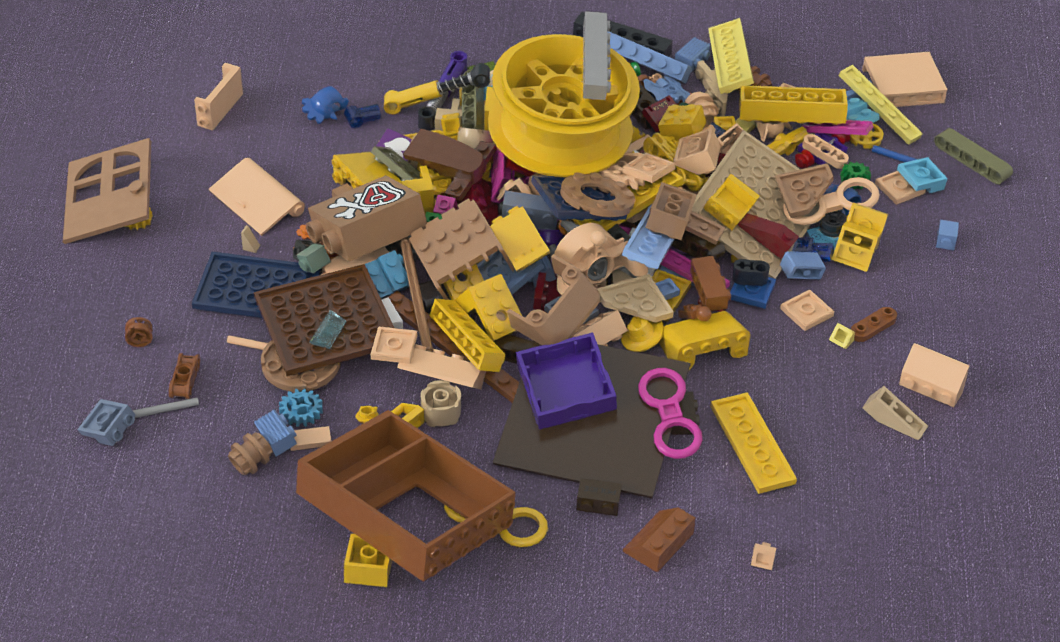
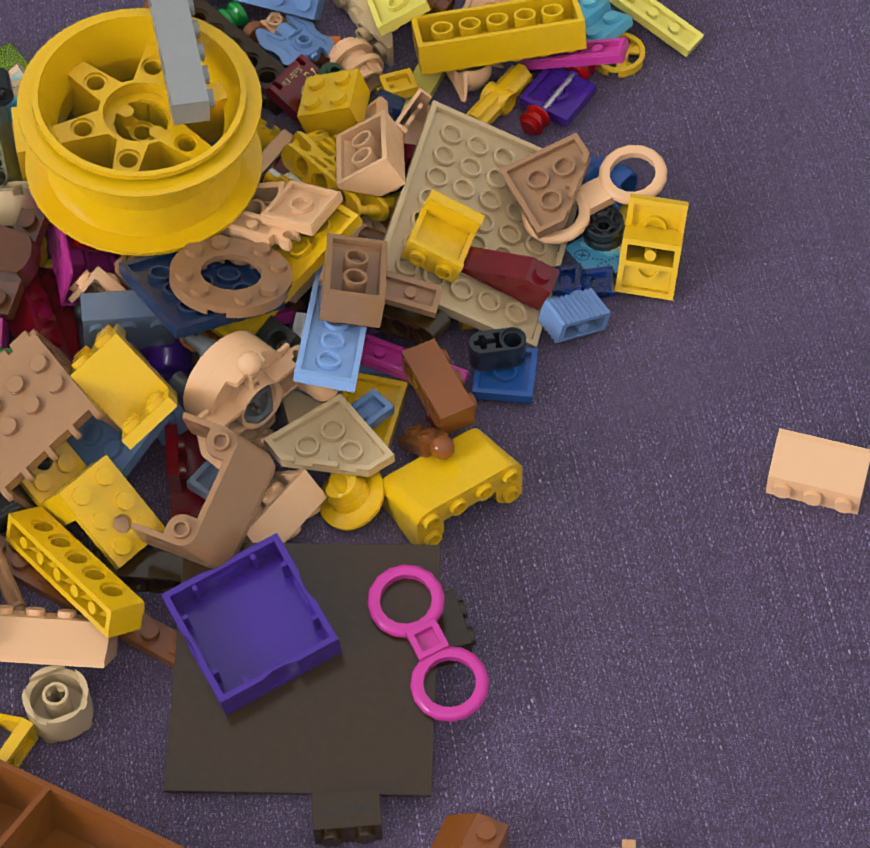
camera: 10 degrees left, 10 degrees up
yellow plate [710,392,797,494] -> none
light nougat tile [780,289,834,331] -> none
light nougat beam [802,134,849,169] -> none
light yellow slope [829,323,855,349] -> none
green gear [840,161,871,190] -> none
dark orange plate [851,307,897,342] -> none
tan slope [863,386,928,440] -> none
blue bar [872,145,918,162] -> none
light nougat tile [875,171,926,205] -> none
medium azure plate [897,157,948,193] -> none
olive beam [934,128,1013,184] -> none
medium blue brick [936,220,959,250] -> none

